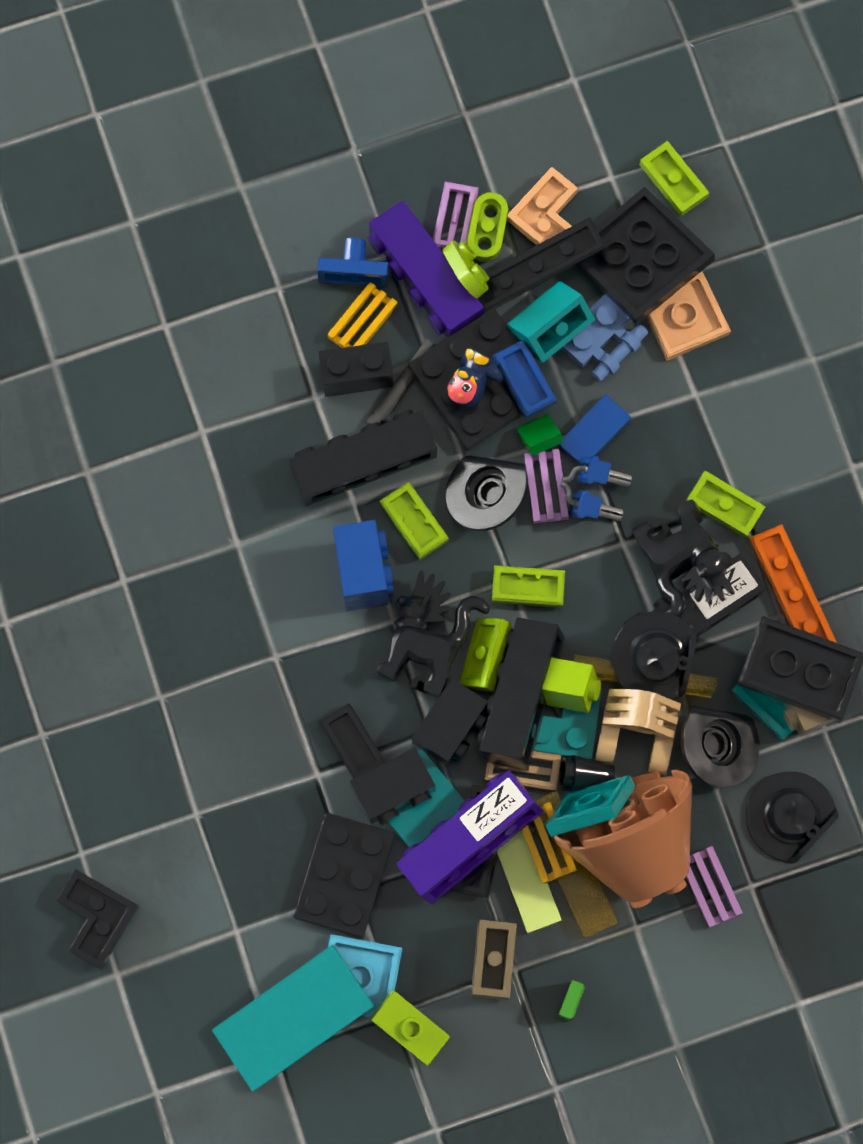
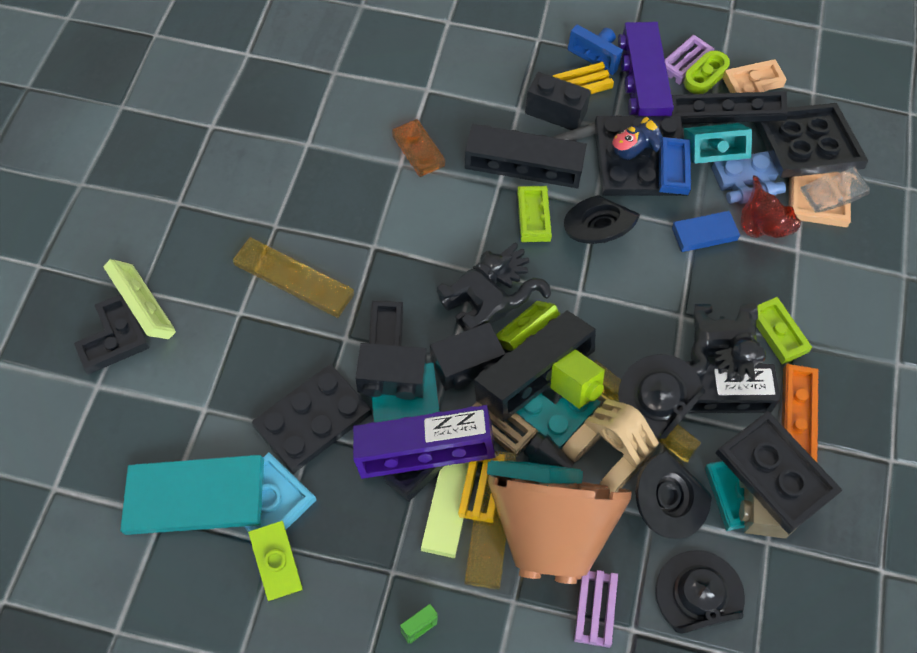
camera: 30 degrees right, 15 degrees down
blue brick [333,520,394,612] -> none
lime plate [442,240,489,299] -> none
dark tan brick [471,920,517,1001] -> none
lime plate [491,565,565,608] -> none
green tile [516,414,563,456] -> none
lavender tile [524,449,569,524] -> none
blue piece [560,456,632,521] -> none
lime plate [639,141,709,217] -> none
none -> yellowish green tile [103,259,176,339]
none -> clear yellow tile [233,237,354,318]
none -> clear orange plate [392,119,445,177]
none -> clear red hair [740,175,801,238]
none -> clear slope [800,166,870,213]

